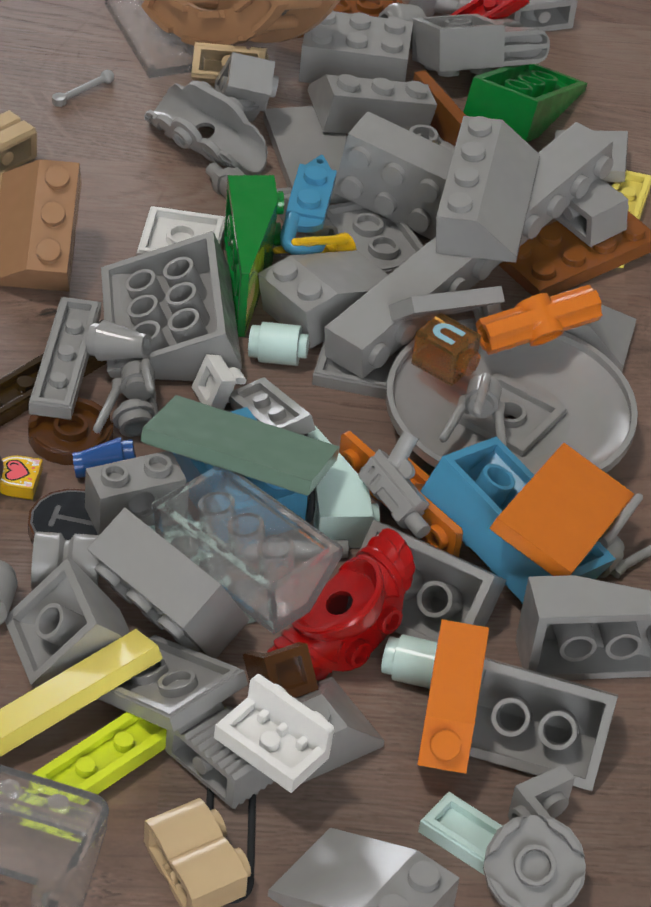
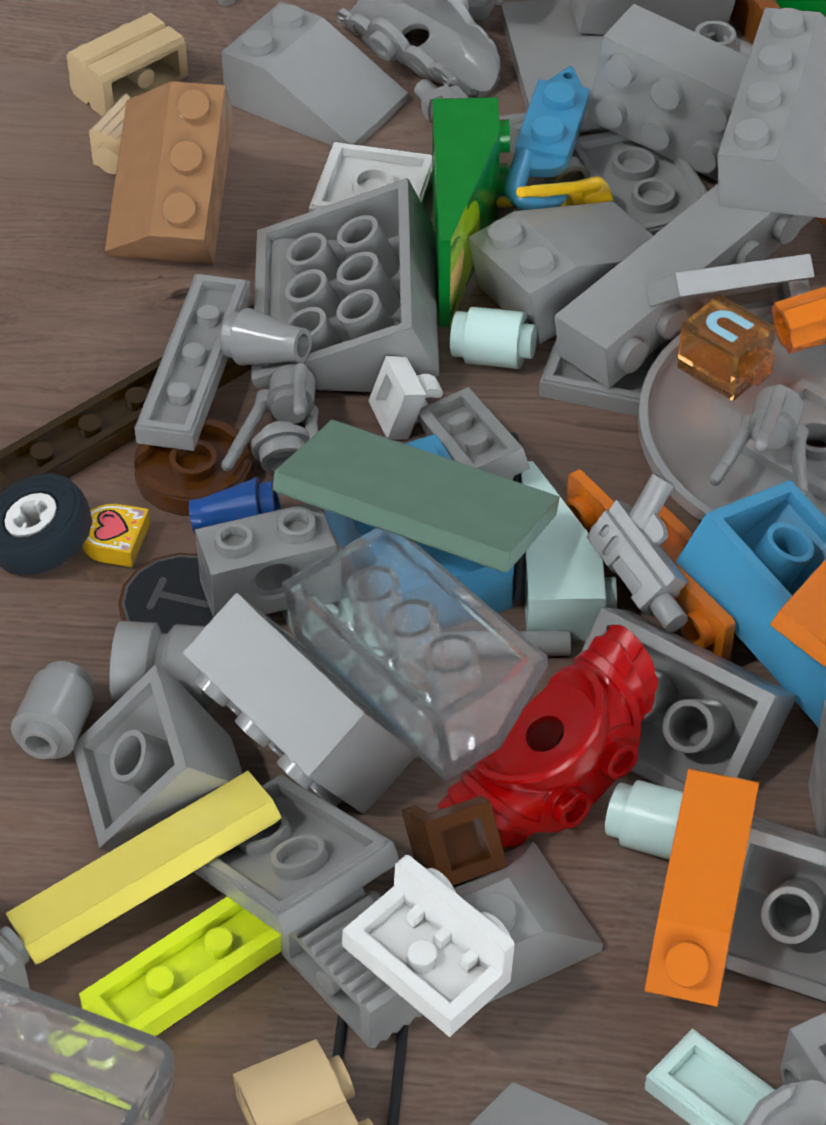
camera: 10 degrees right, 5 degrees up
none -> light grey slope [221,1,409,146]

